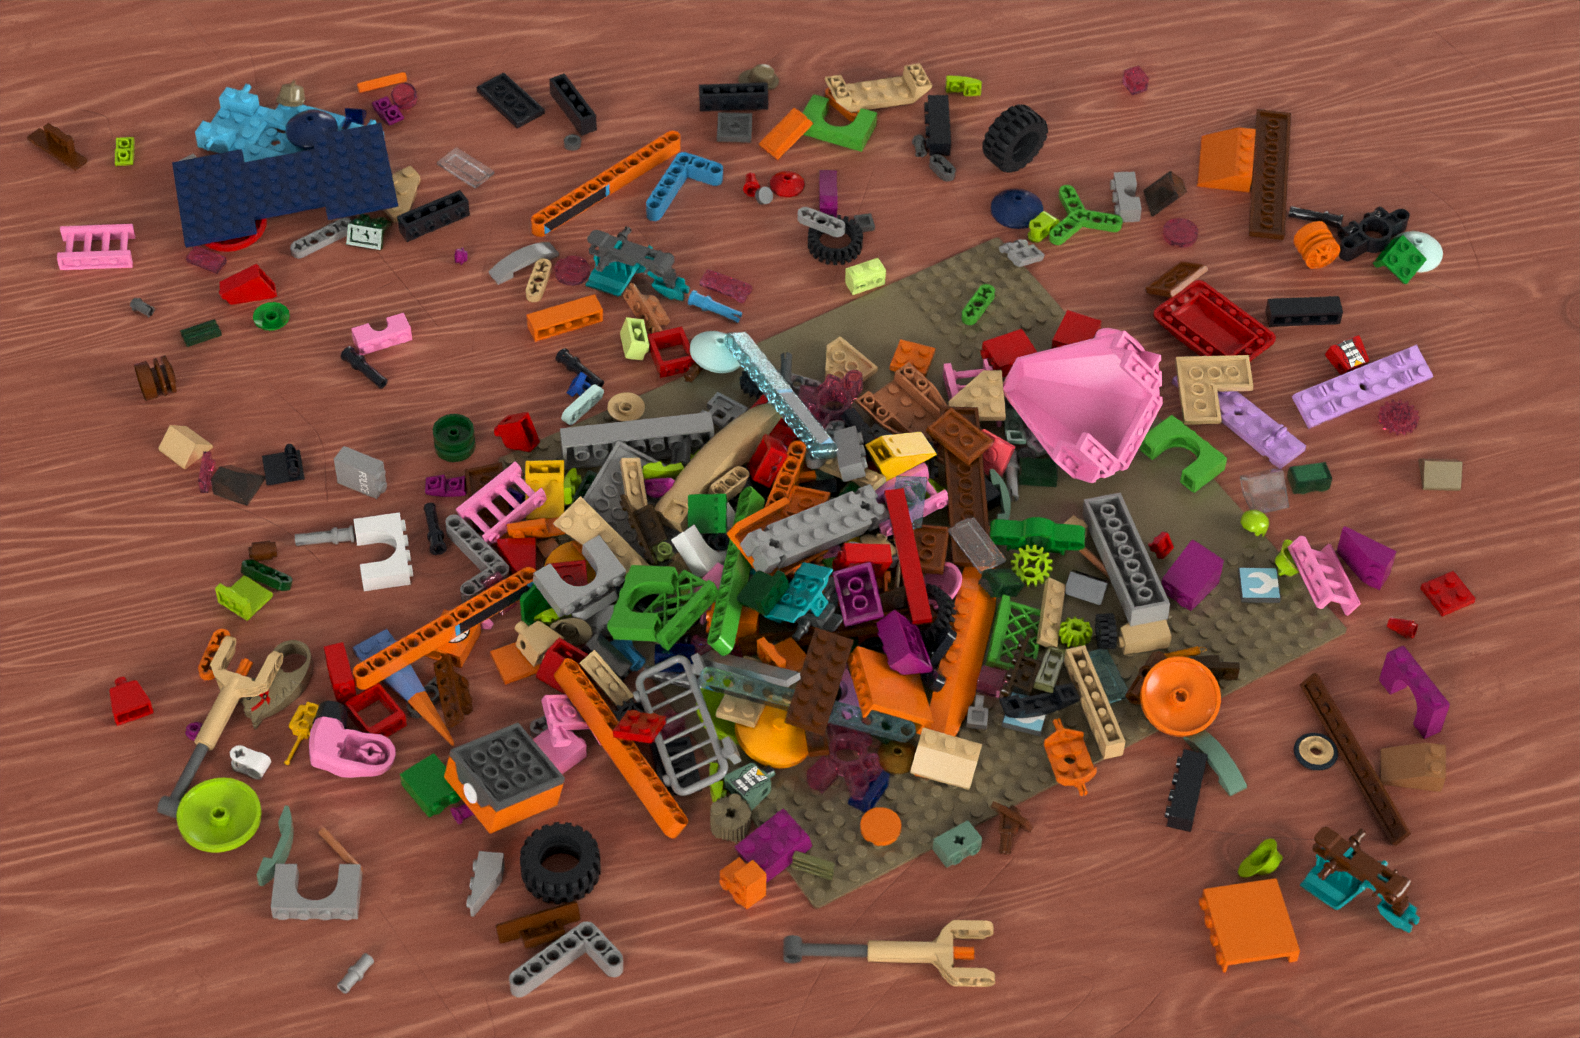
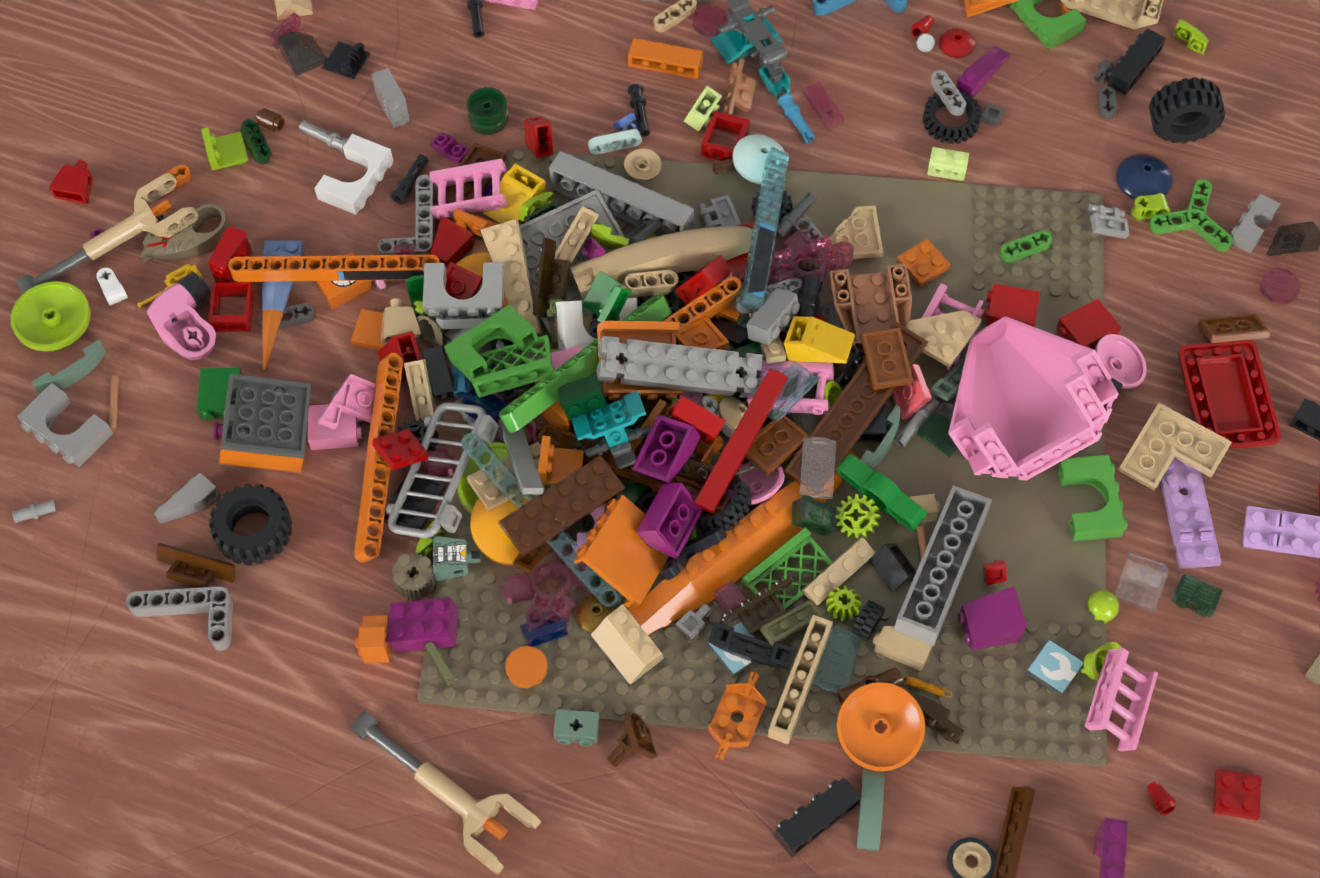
camera: 40 degrees right, 10 degrees up
reddish brown bracket [433,655,473,729] -> none
magenta slope [1336,526,1397,590] -> none

